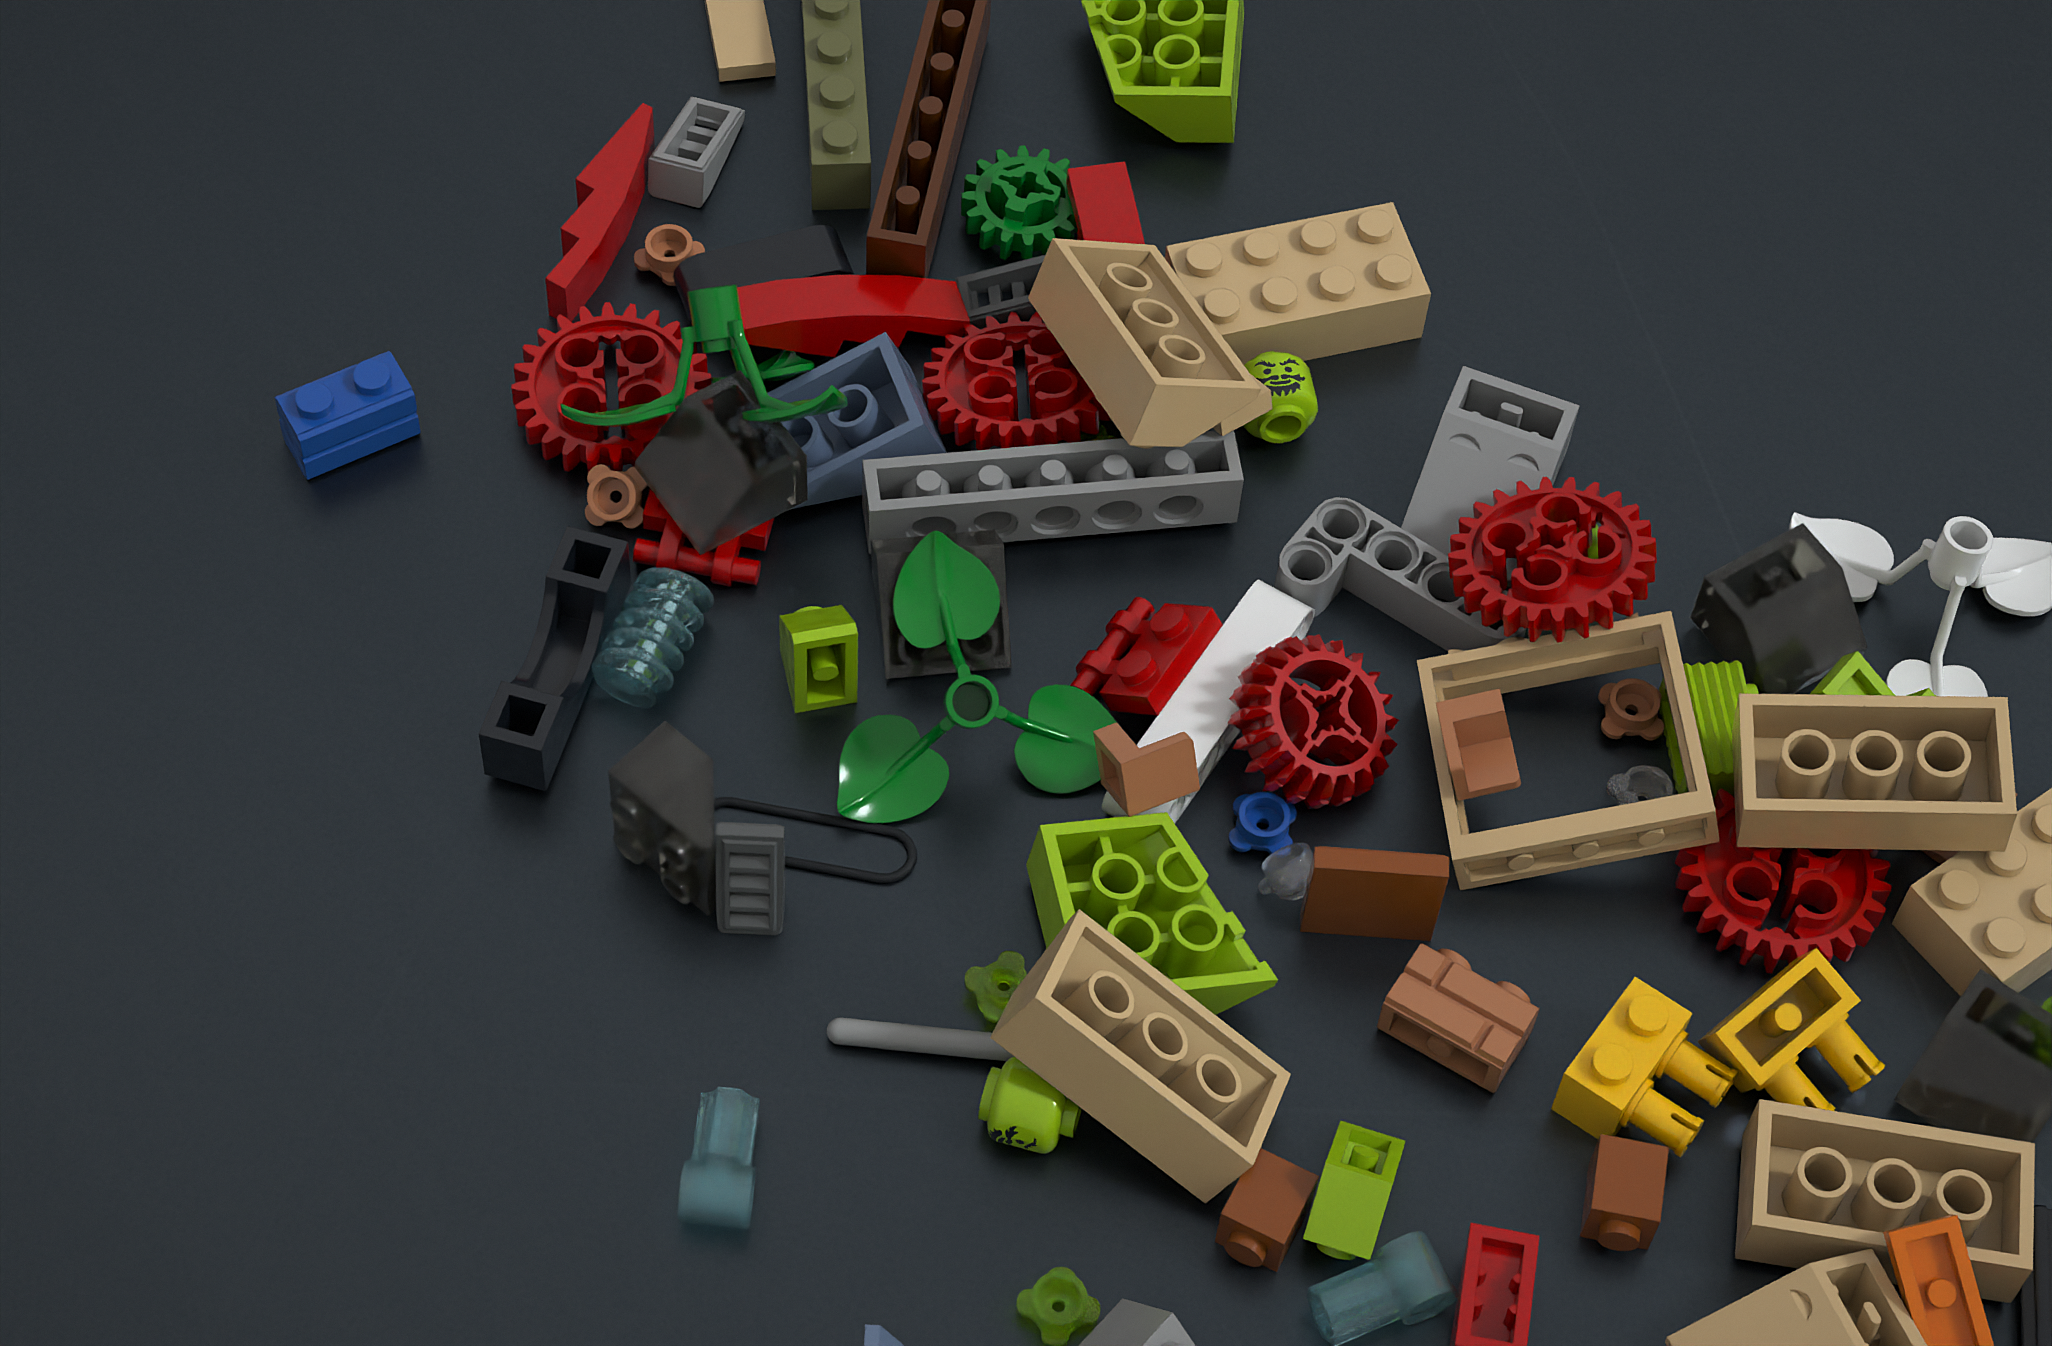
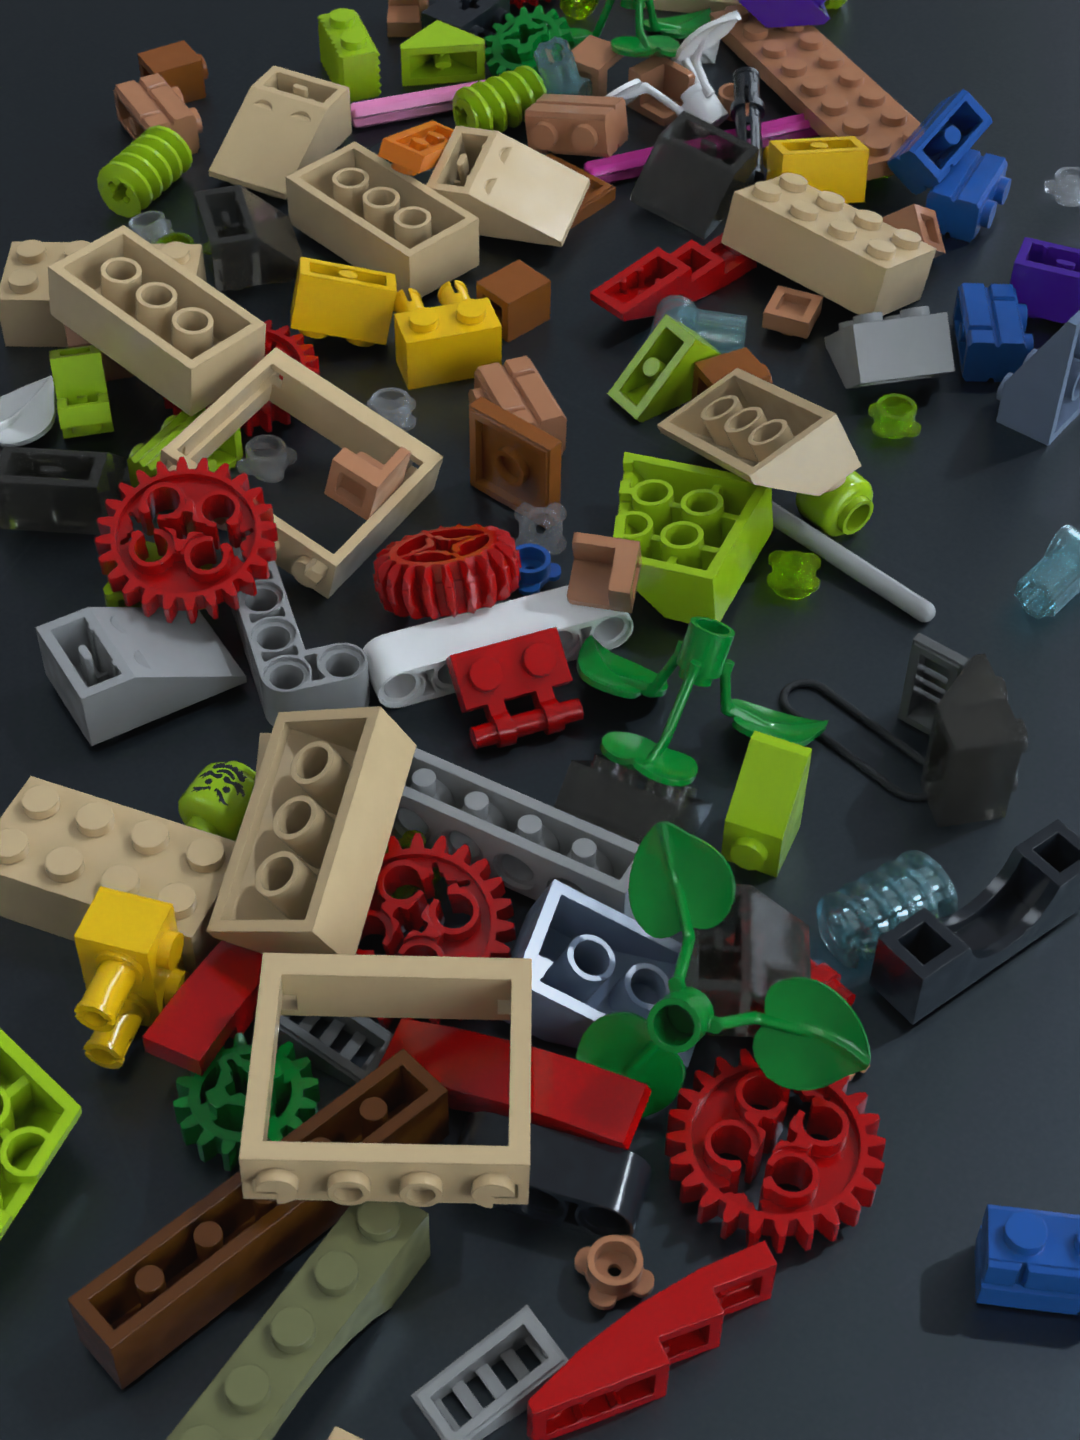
camera: 140 degrees left, 10 degrees down
none -> yellow brick [74,886,190,1069]
none -> tan window [239,953,532,1208]
none -> clear plate [367,387,416,431]

